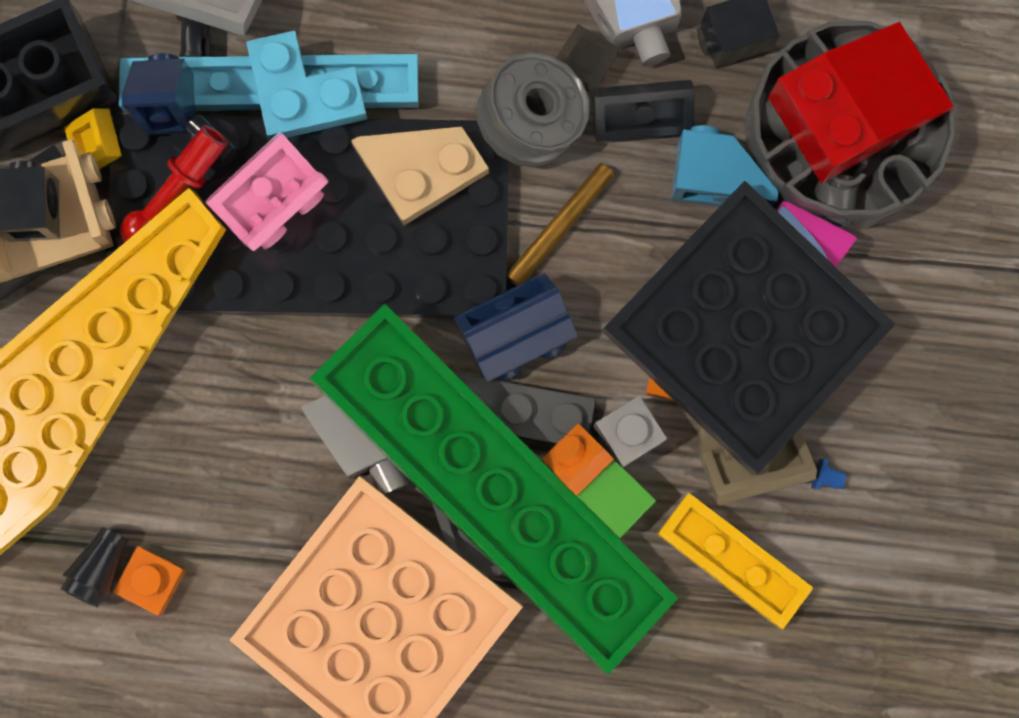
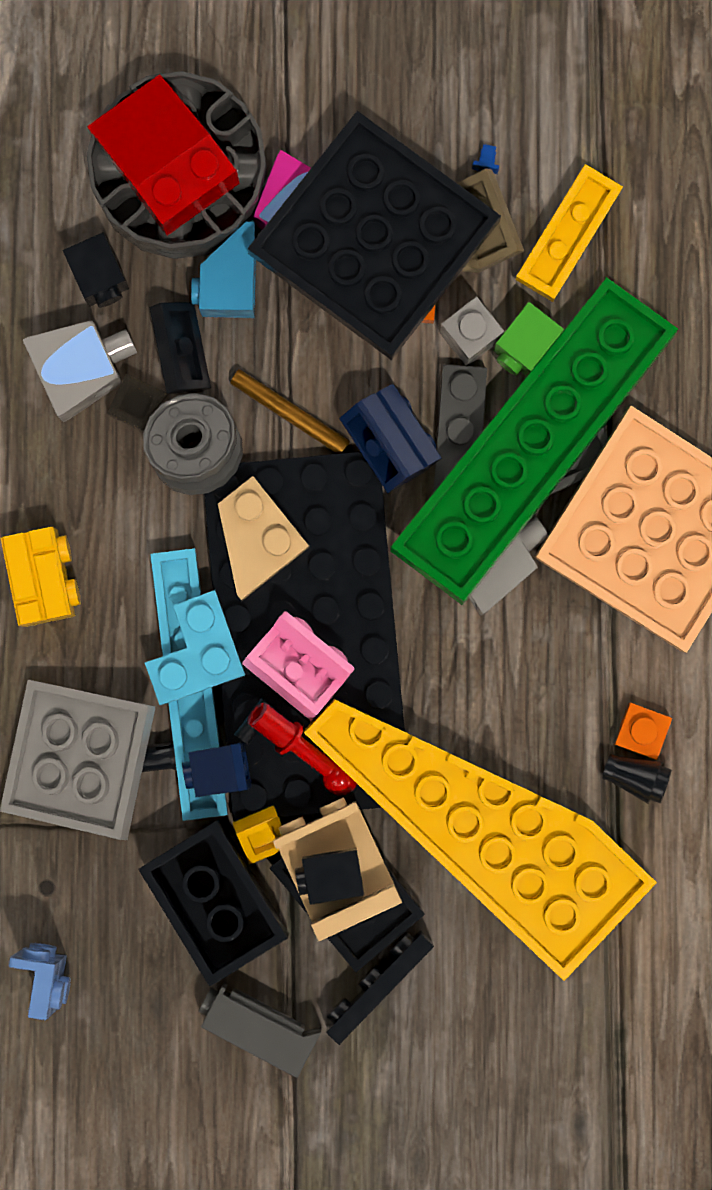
camera: 90 degrees left, 5 degrees up
orange plate [542,424,614,496] -> none

